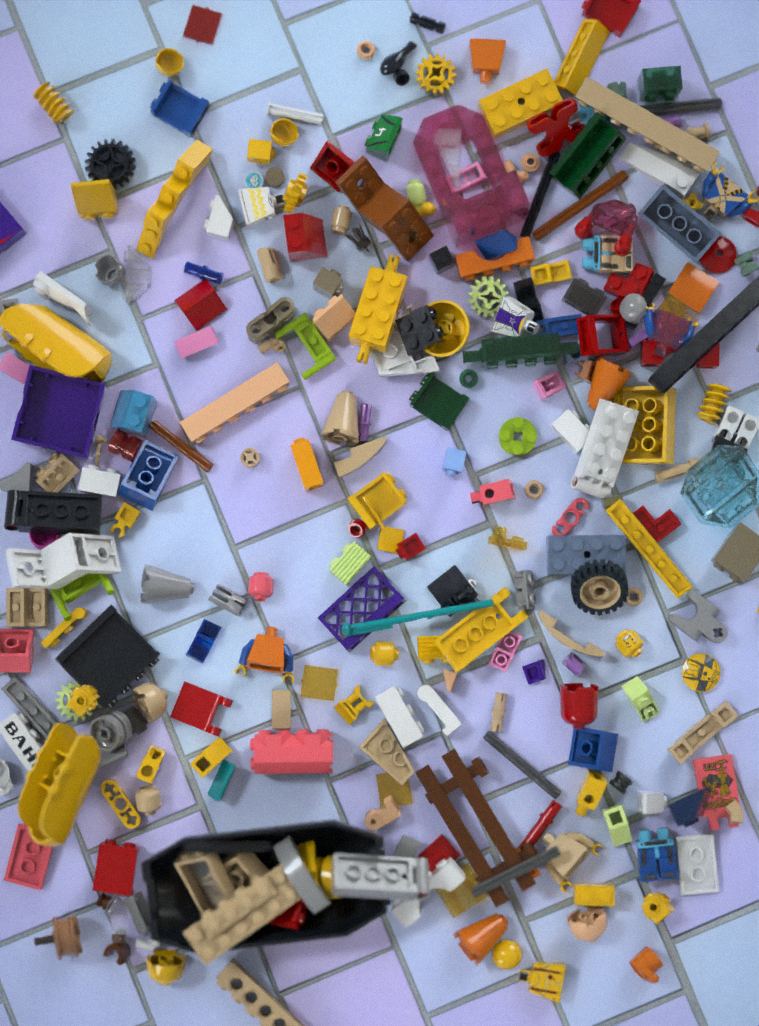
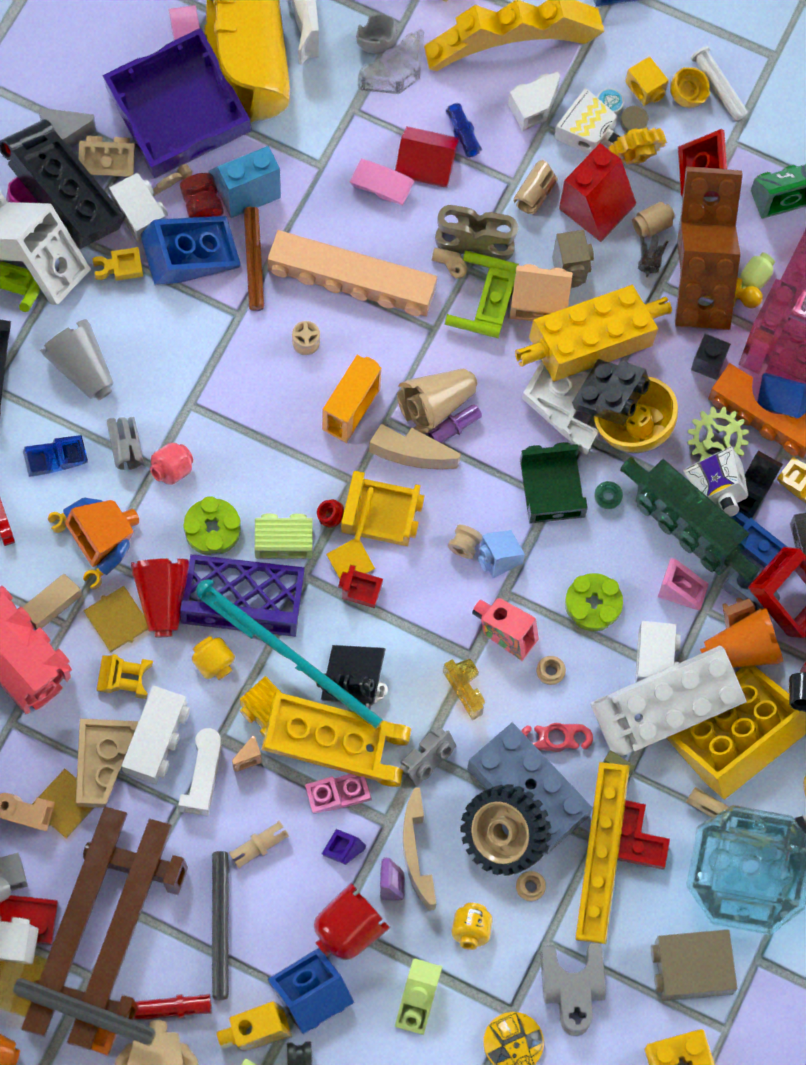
camera: 45 degrees right, 15 degrees down
none -> red cone [131,558,189,638]
none -> lime plate [183,496,241,555]
none -> tan wheel [448,524,482,559]

